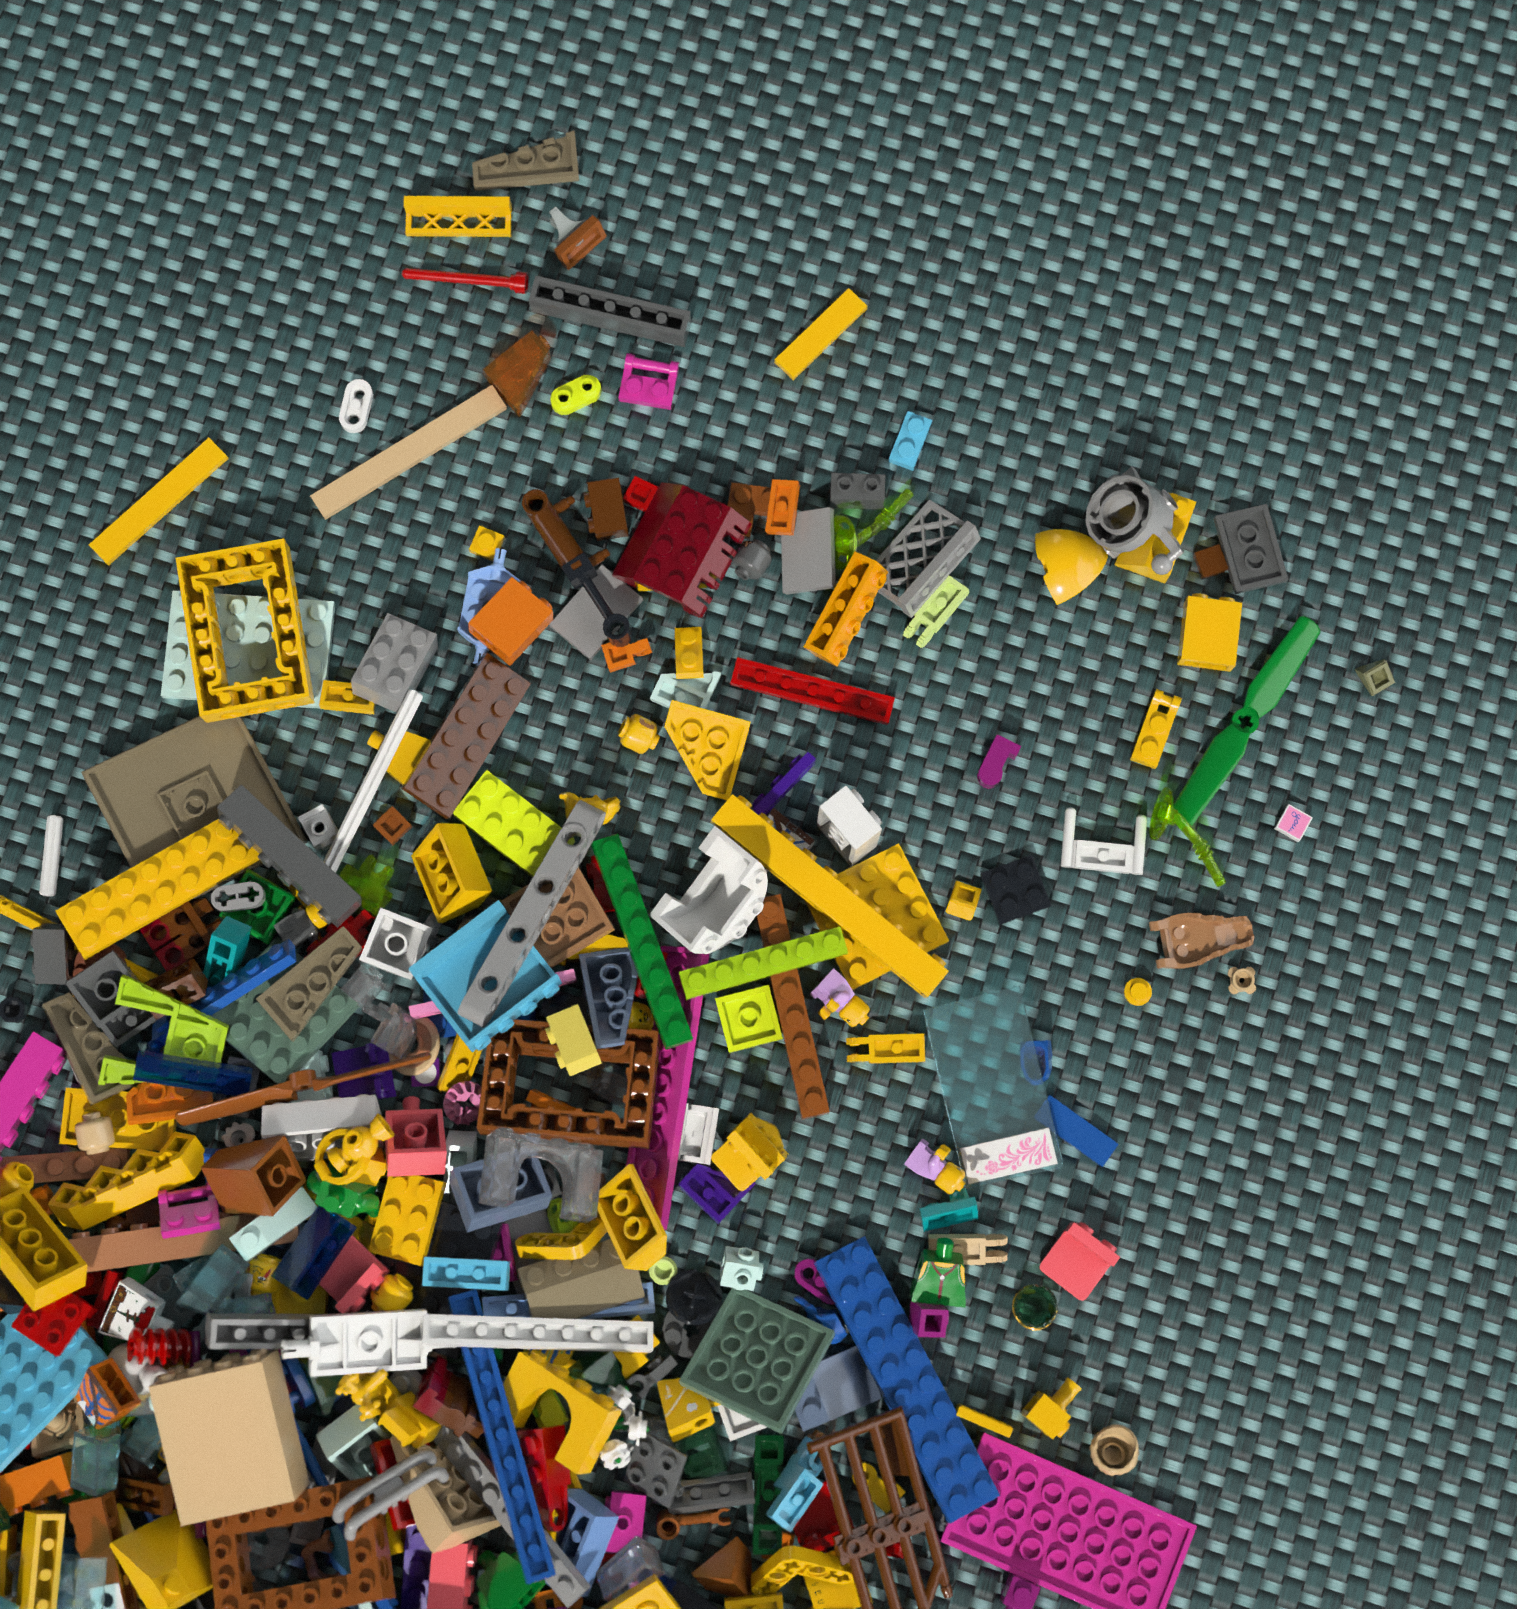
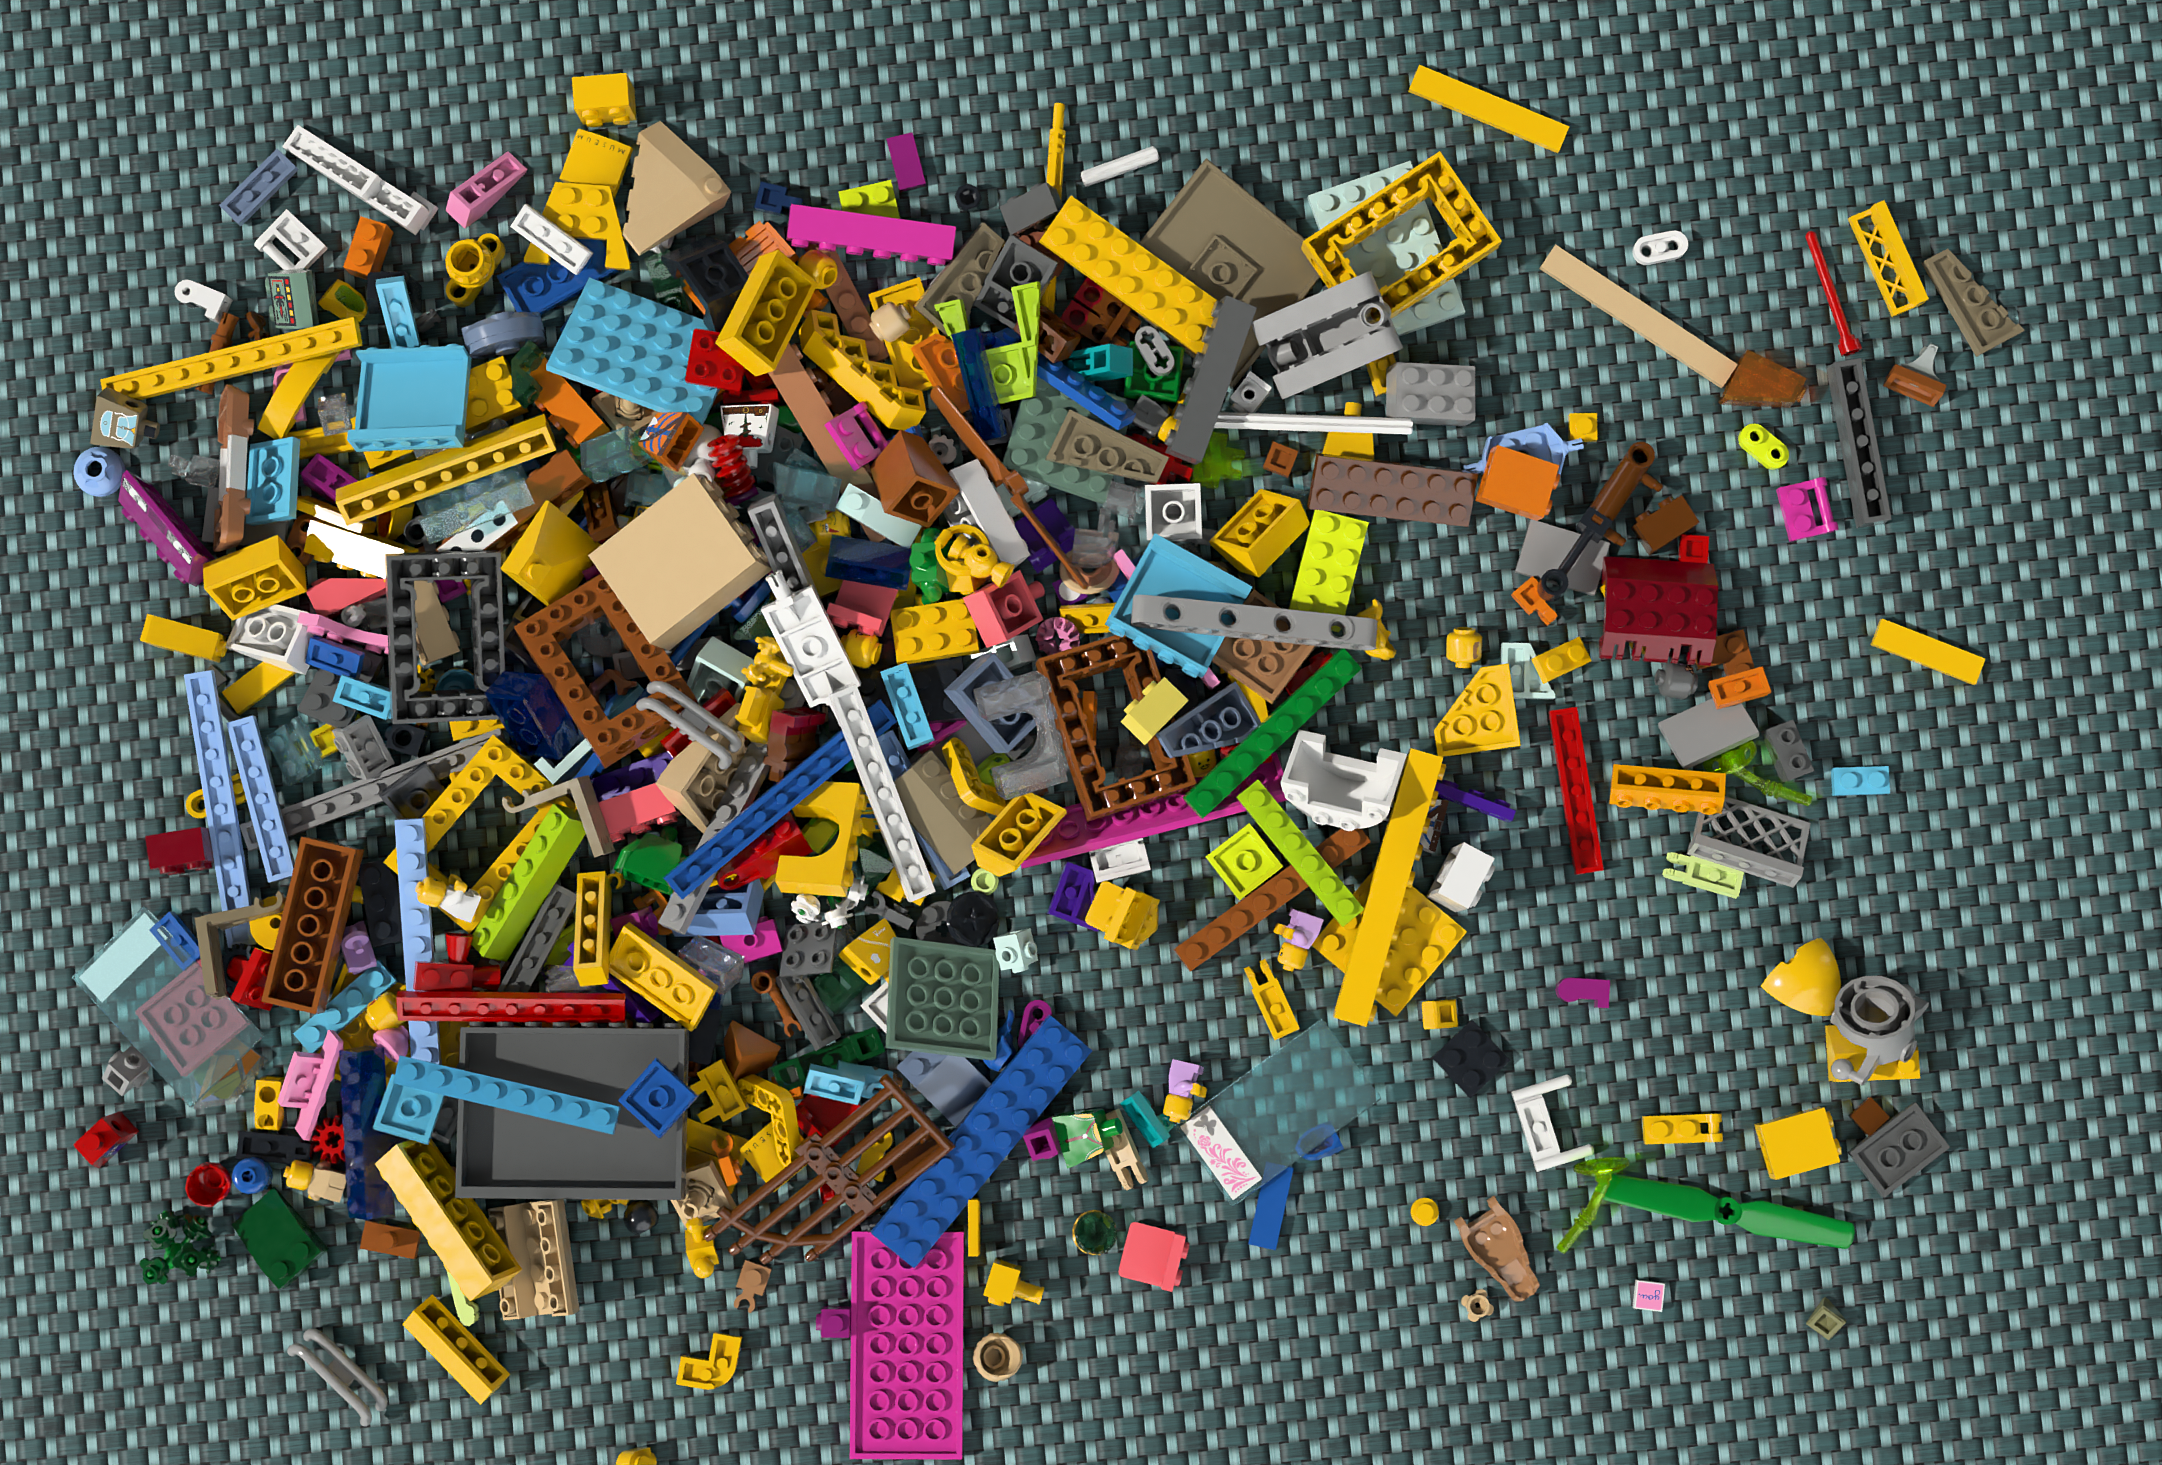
camera: 70 degrees right, 5 degrees up
none -> light grey panel [1251,271,1403,399]

